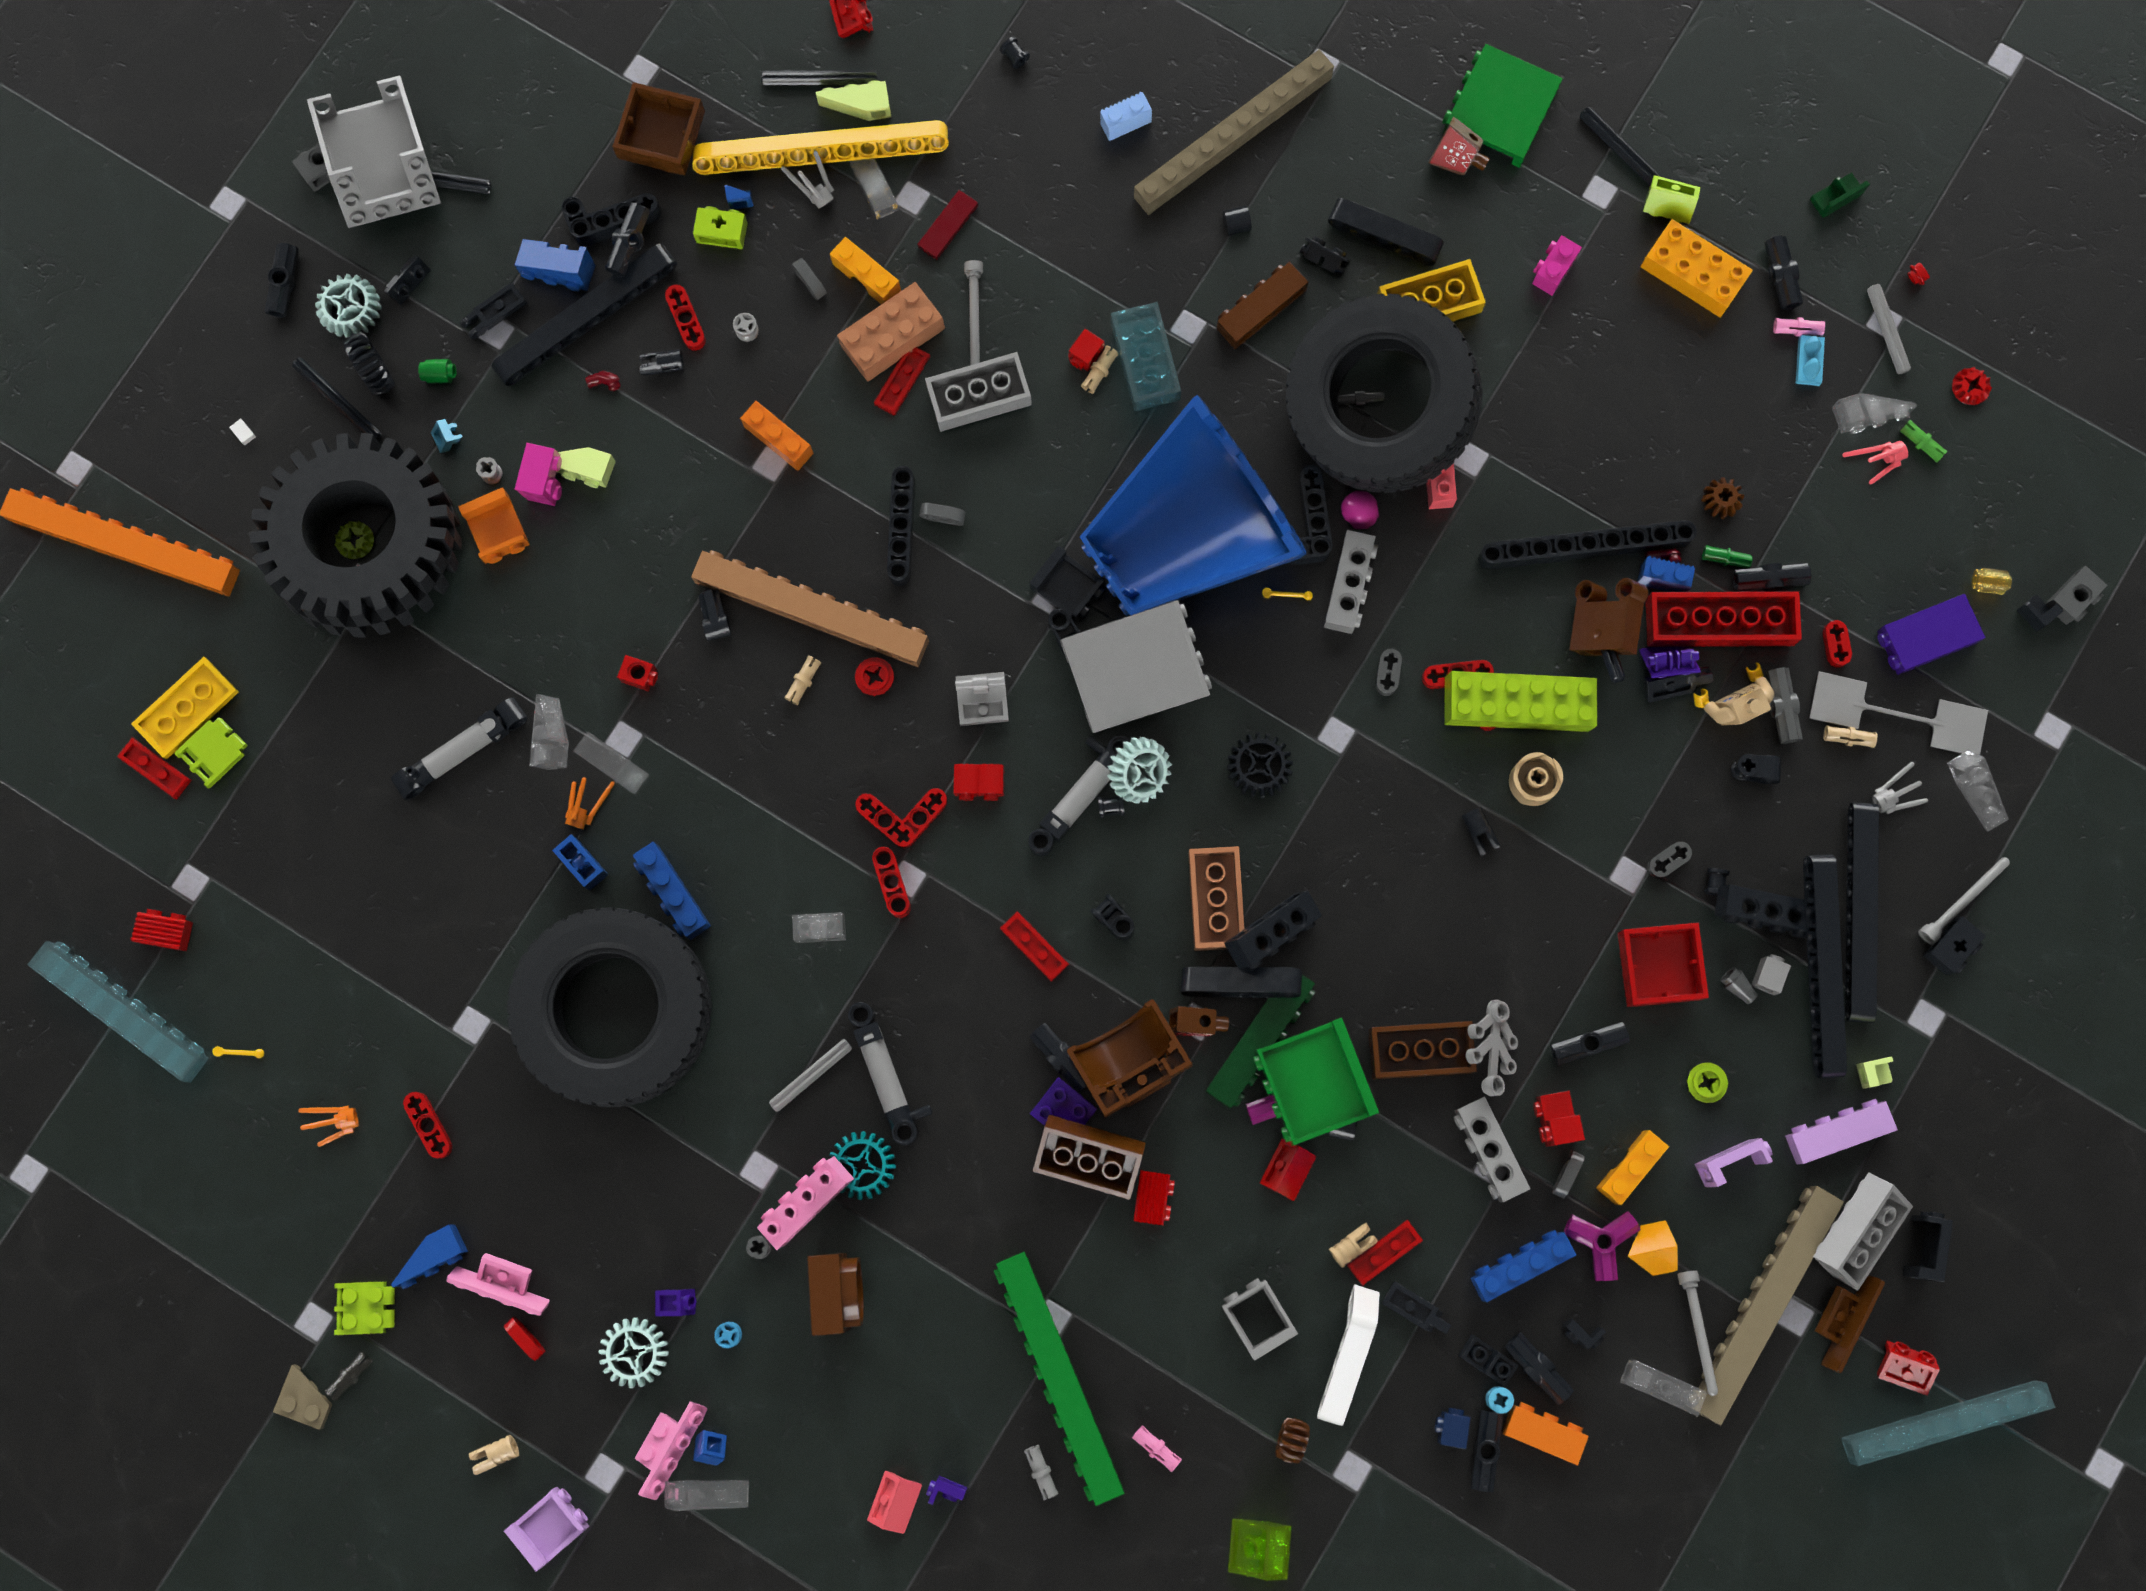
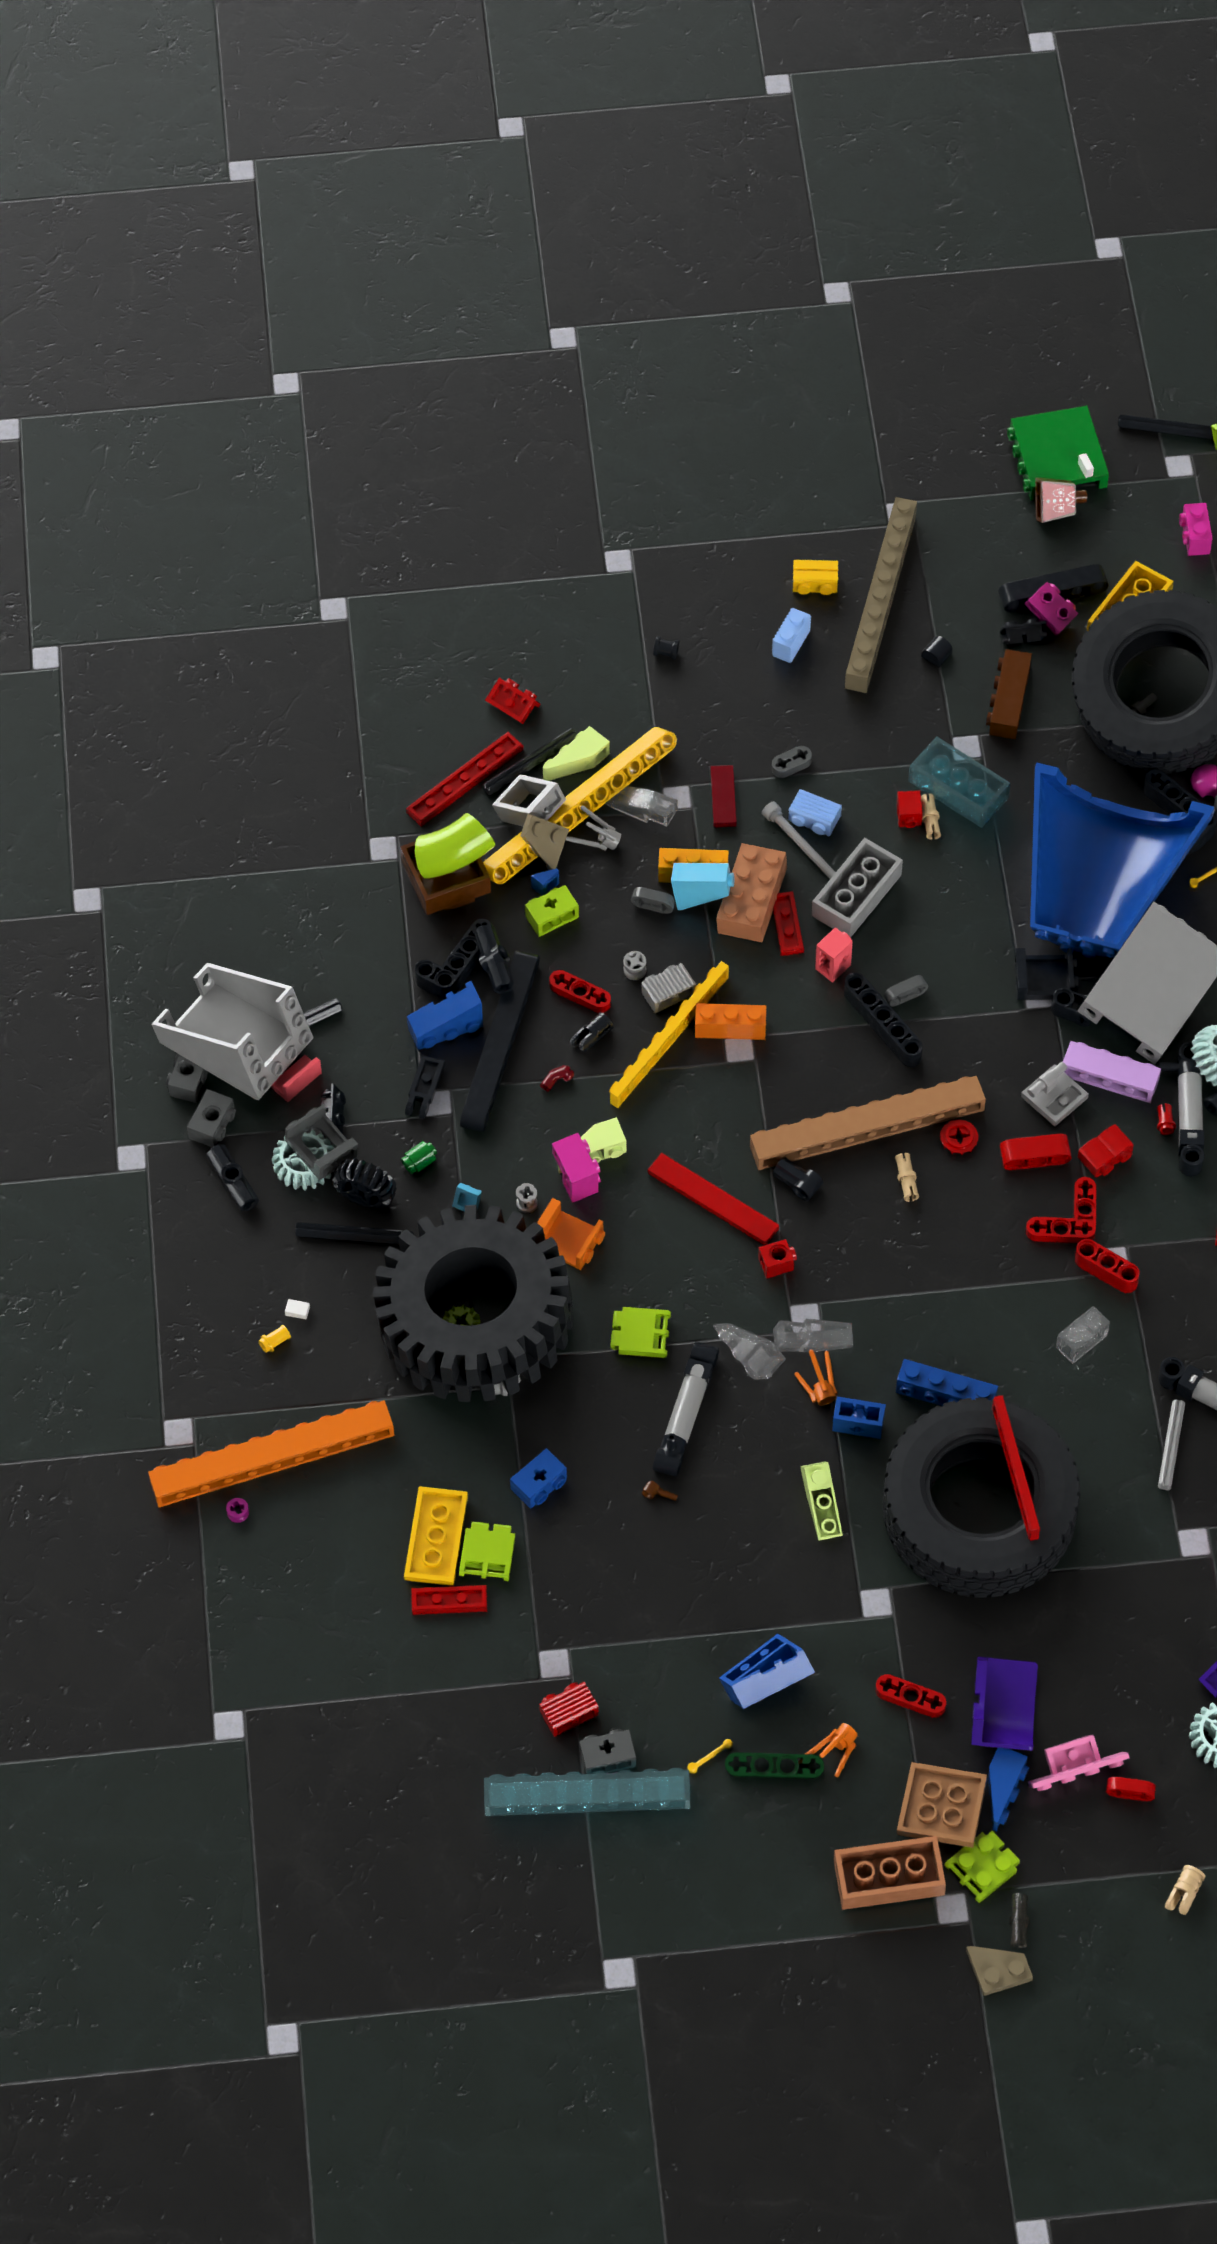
camera: 40 degrees left, 20 degrees down
none -> dark grey brick [187,1089,236,1147]
none -> magenta bush [226,1498,249,1523]
none -> yellow pin [258,1325,291,1353]
none -> coral panel [271,1055,322,1102]
none -> dark grey panel [285,1104,358,1180]
none -> red tile [406,732,523,827]
none -> lime brick [415,813,495,879]
none -> light grey window [492,774,566,826]
none -> blue brick [510,1448,567,1509]
none -> dark tan wing [520,814,569,870]
none -> dark grey brick [579,1729,636,1778]
none -> yellow plate [609,961,729,1108]
none -> lime plate [610,1307,671,1358]
none -> light grey brick [641,963,696,1013]
none -> reddish brown hand [642,1481,678,1501]
none -> red tile [648,1153,779,1246]
none -> medium azure slope [671,863,735,910]
none -> wedge [719,1634,815,1709]
none -> dark green beam [725,1752,824,1779]
none -> dark grey beam [771,746,812,778]
none -> light blue brick [788,789,842,836]
none -> yellow brick [793,560,838,595]
none -> yellowish green slope [800,1461,843,1540]
none -> coral brick [815,928,853,983]
none -> nougat brick [834,1836,946,1910]
none -> medium nougat plate [897,1762,987,1848]
none -> dark purple panel [971,1656,1038,1751]
none -> red tile [992,1395,1040,1541]
none -> red beam [1000,1134,1072,1170]
none -> dark pink brick [1025,582,1078,635]
none -> lavender brick [1063,1041,1161,1103]
none -> white piece [1078,453,1094,478]
none -> red pin [1157,1103,1176,1135]

